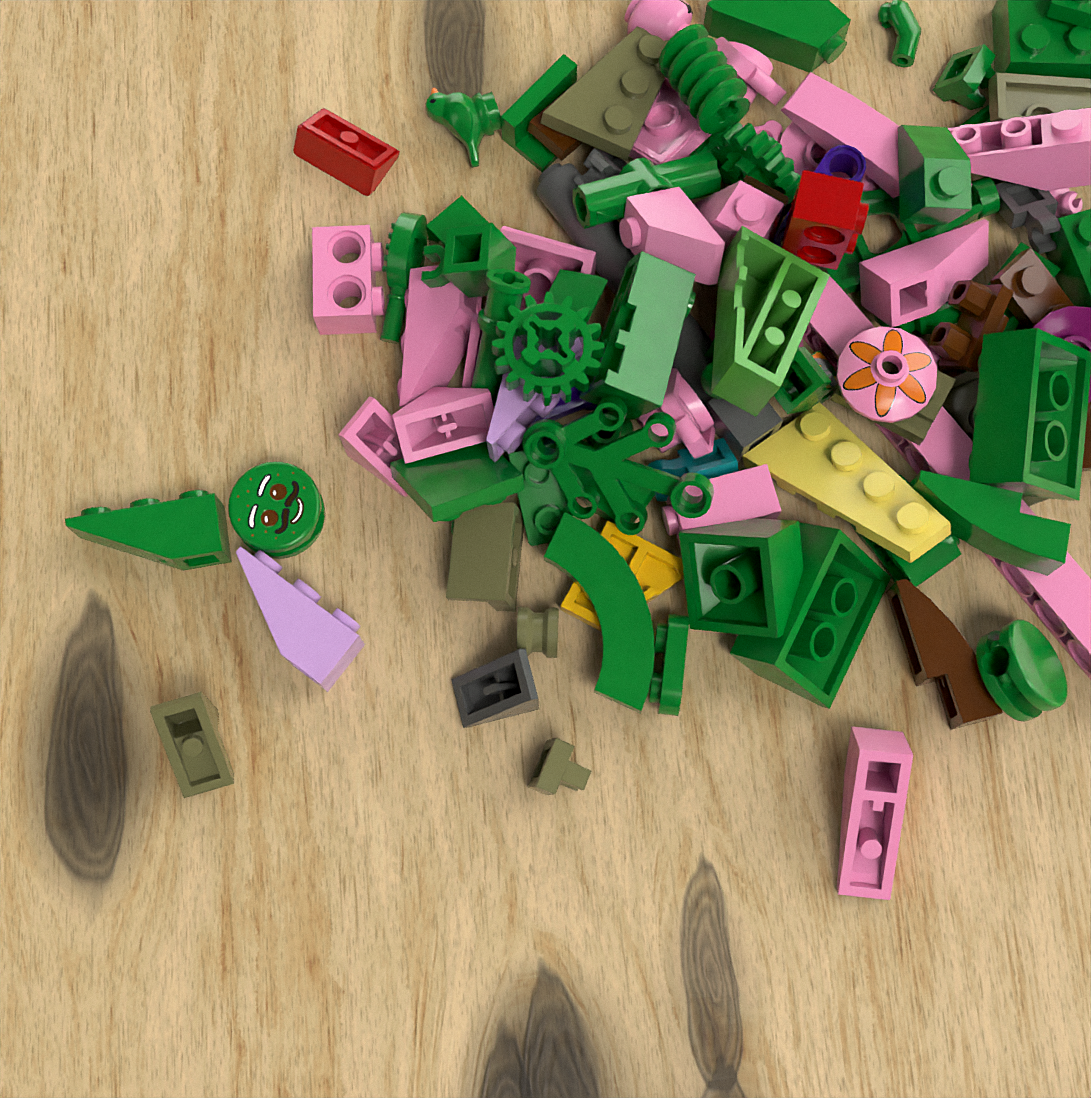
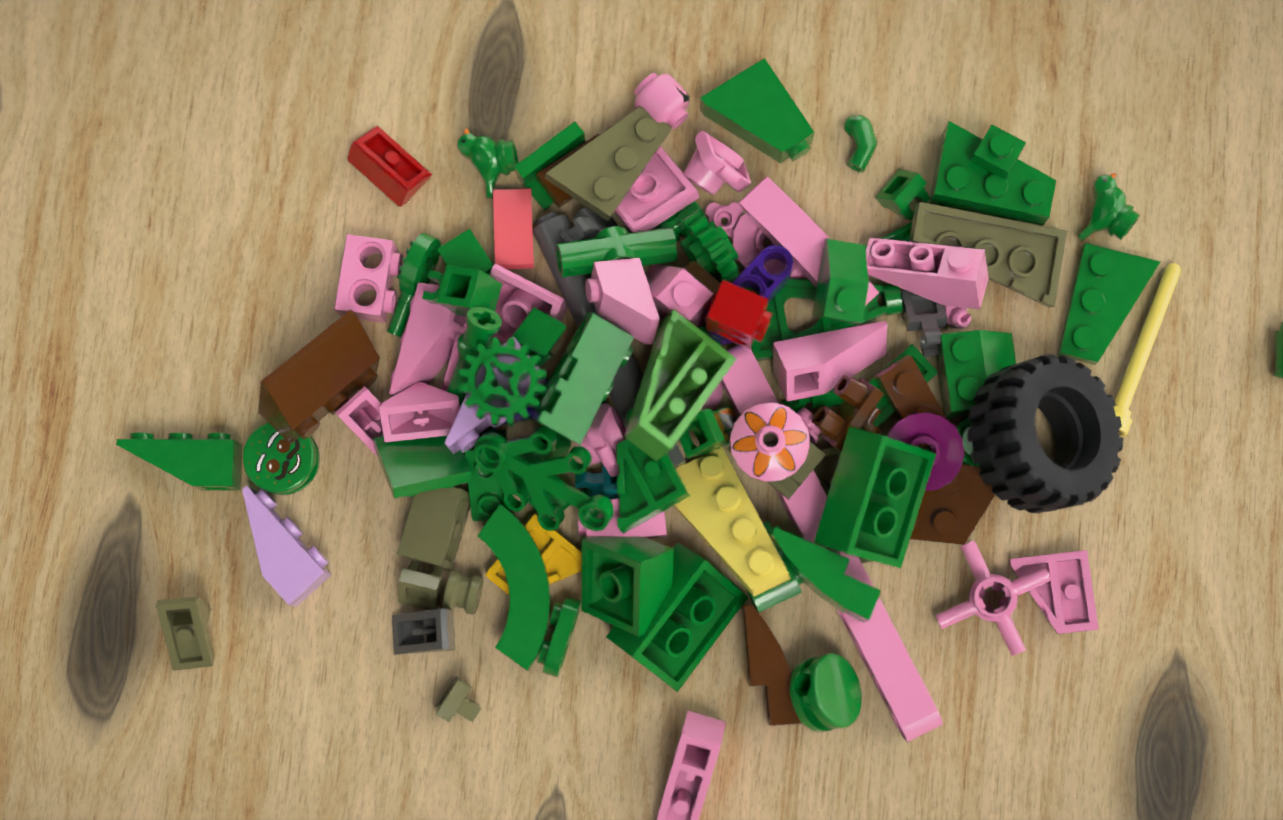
camera: 15 degrees right, 5 degrees up
green piece [659,24,750,134] -> none
none -> reddish brown slope [258,309,380,445]
none -> olive tile [398,560,442,610]
none -> coral slope [493,189,534,269]
none -> green wing [617,439,690,534]

